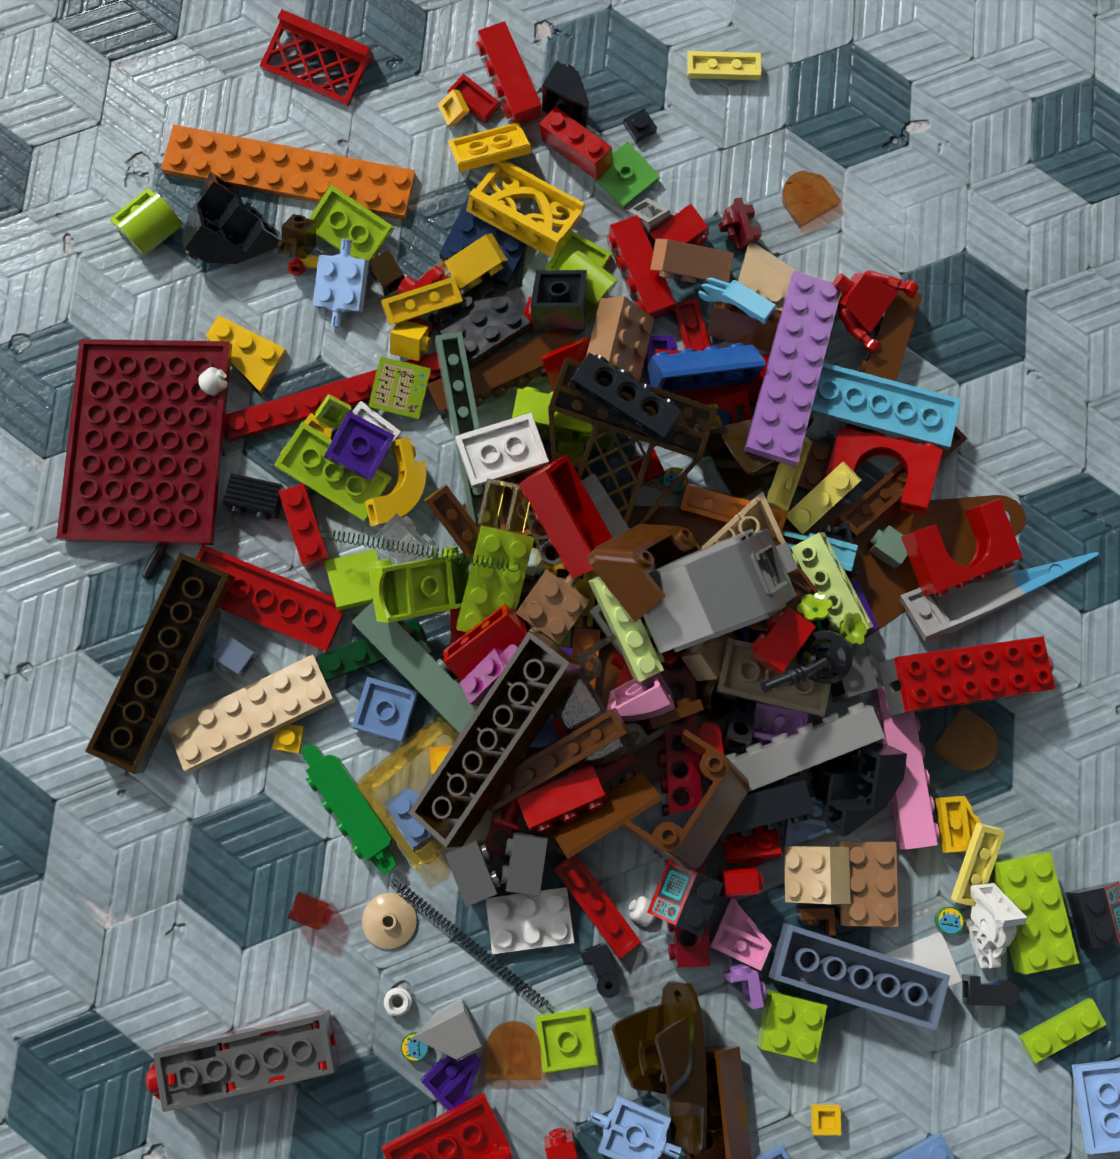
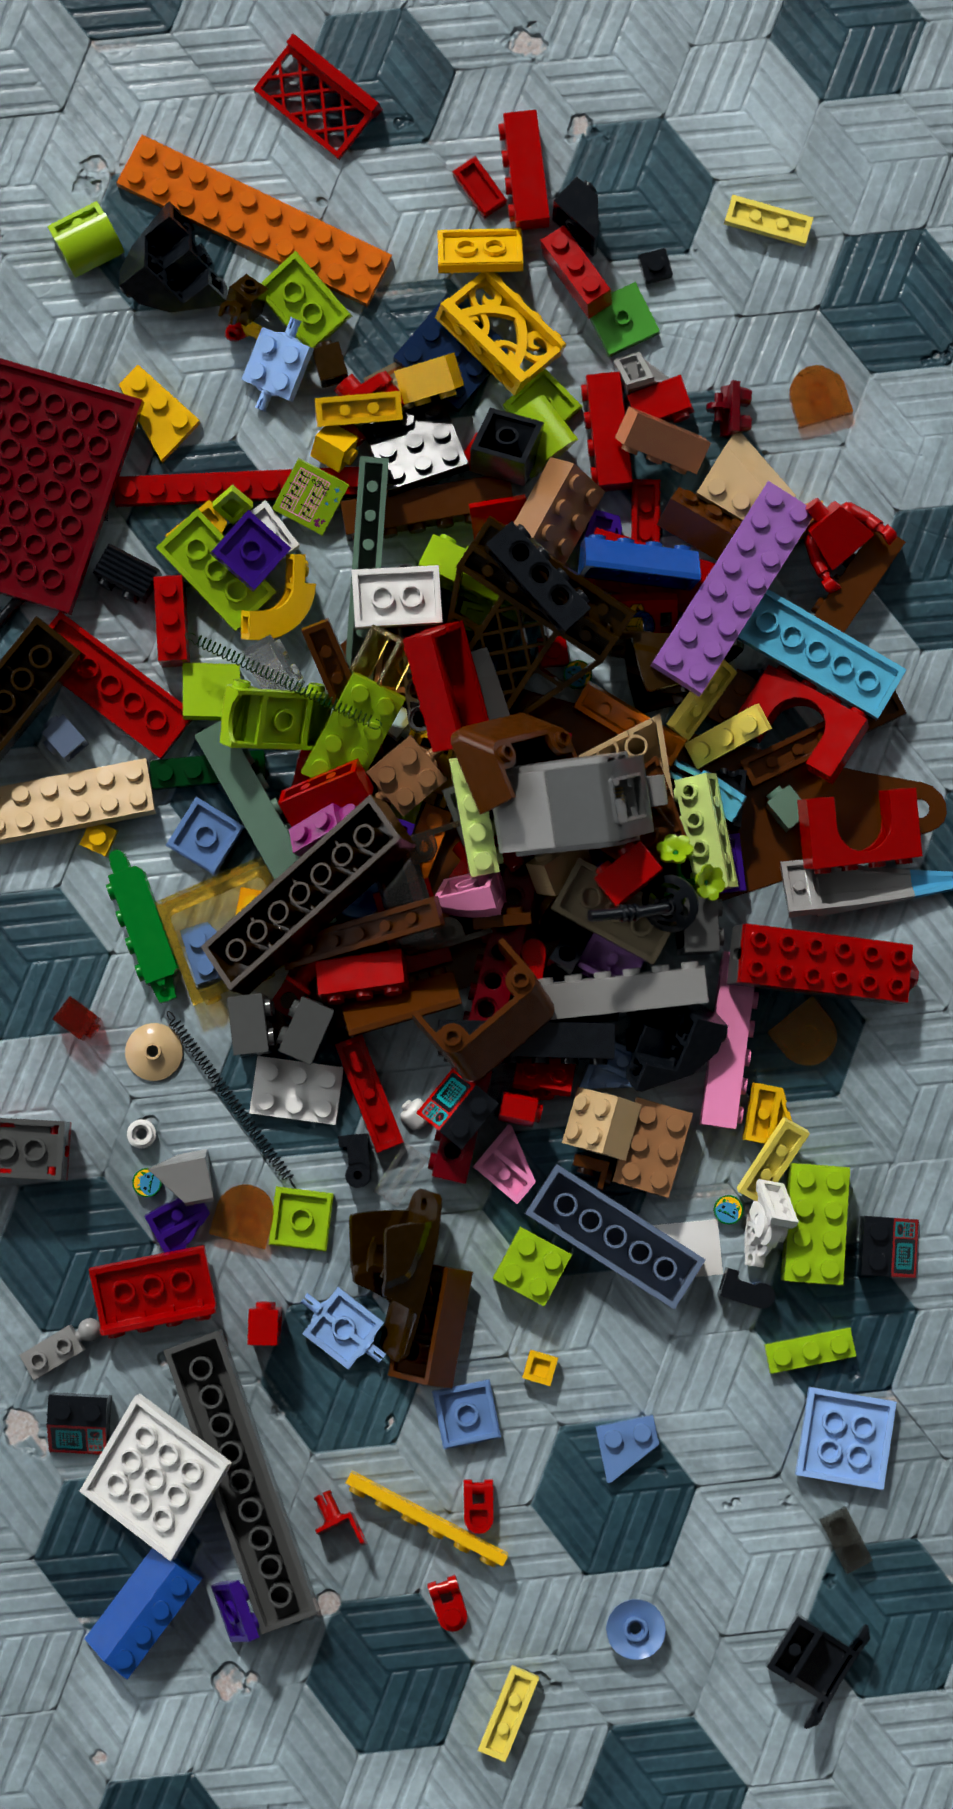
camera: 20 degrees right, 5 degrees up
white piece [198,367,228,396] -> none
yellow plate [438,89,469,126] -> none
medium azure arm [698,277,776,325] -> none
medium lavender bracket [723,964,767,1009] -> none

